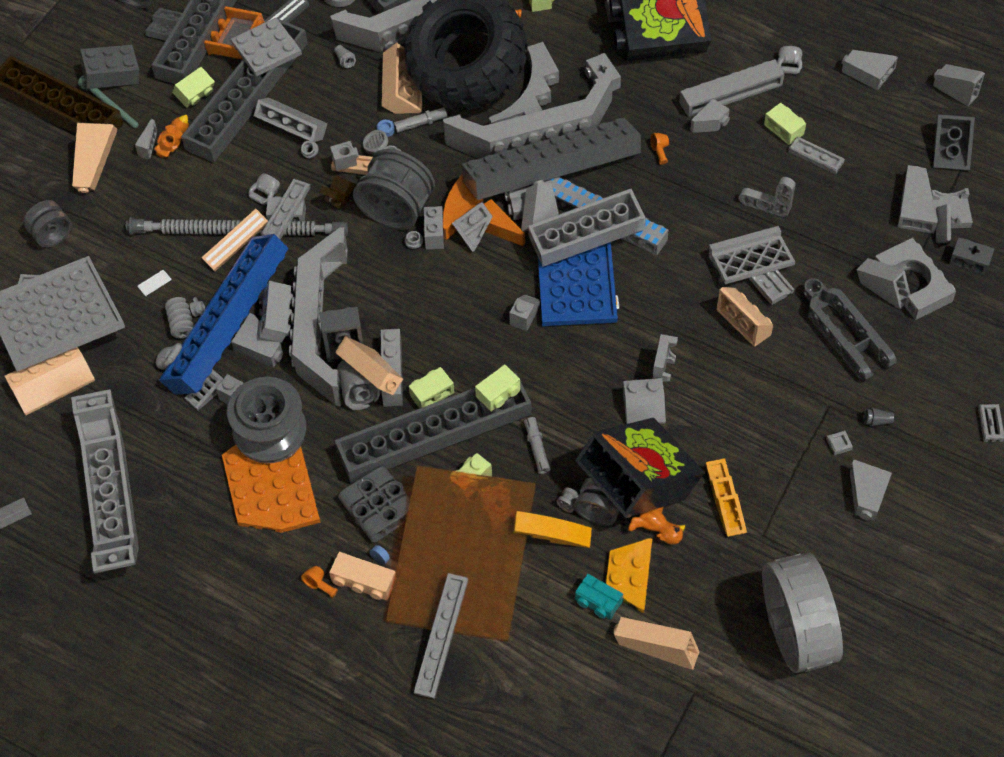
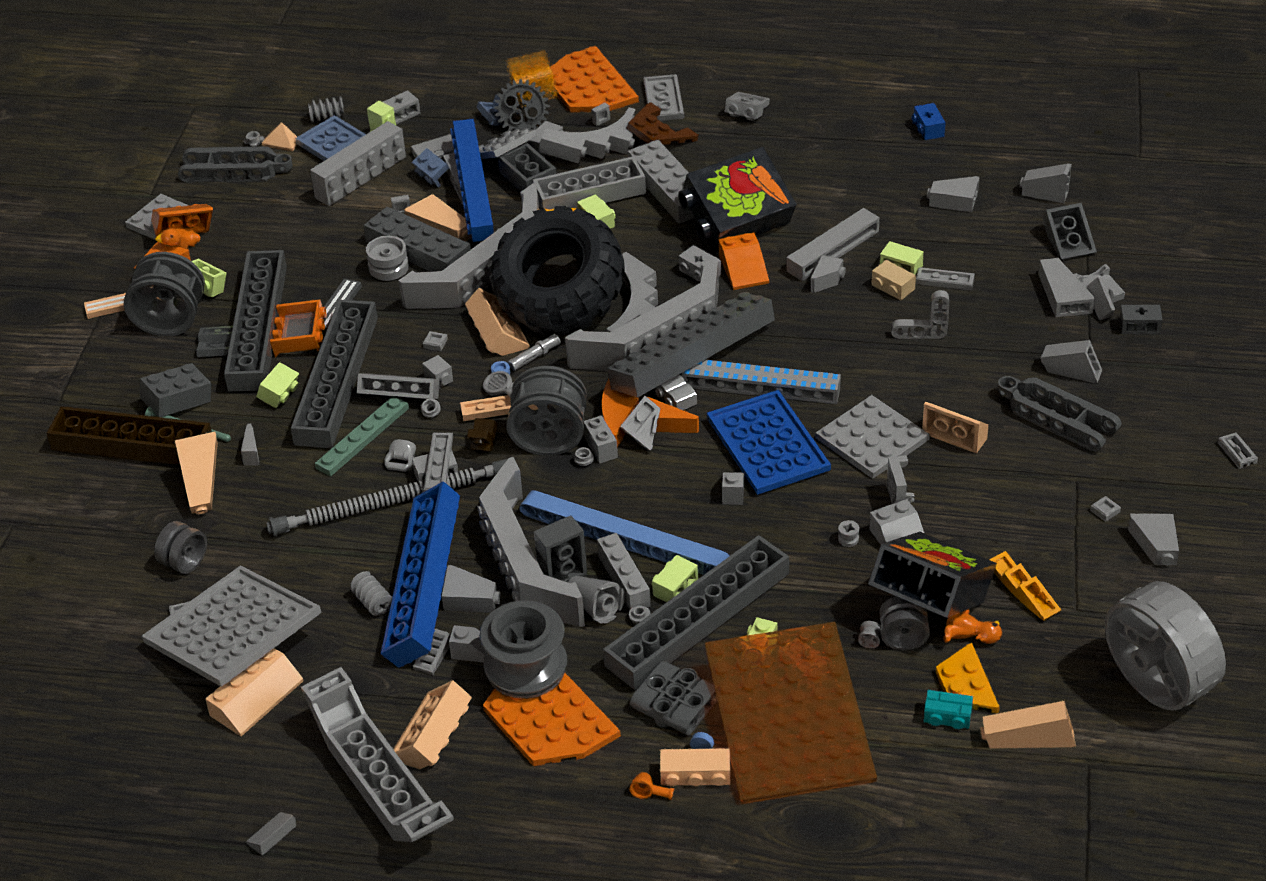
camera: 20 degrees left, 15 degrees down
white sticker [138,270,172,296] -> none
orange animal [154,115,189,158] -> none
light grey piece [156,343,182,370] -> none
light grey plate [190,297,206,317] -> none
light nougat tile [202,209,268,271] -> none
light grey plate [231,18,302,77] -> none
light grey wedge [259,281,293,343] -> none
light grey brick [330,141,359,171] -> none
light grey cone [334,45,356,68] -> none
light nougat slope [336,336,403,395] -> none
light grey plate [414,573,469,699] -> none
yellowish green brick [475,365,521,411] -> none
light orange slope [513,511,592,548] -> none
light grey slope [521,180,559,231] -> none
light grey pin [524,417,551,474] -> none
light grey brick [528,189,646,267] -> none
orange bar [650,133,669,165] -> none
light grey fence [709,226,795,284] -> none
light grey plate [749,270,794,305] -> none
light grey piece [777,46,802,75] -> none
dark grey cone [863,407,894,427] -> none
light grey arch [874,238,956,320] -> none
none -> sand green plate [315,396,409,477]
none -> light nougat slope [393,680,472,769]
none -> light grey brick [422,355,453,388]
none -> light grey tile [423,331,448,351]
none -> medium blue beam [519,490,730,575]
none -> light grey plate [629,606,650,625]
none -> orange slope [719,233,769,290]
none -> light grey plate [815,395,930,479]
none -> light grey wheel [838,520,859,547]
none -> tan brick [872,260,916,300]

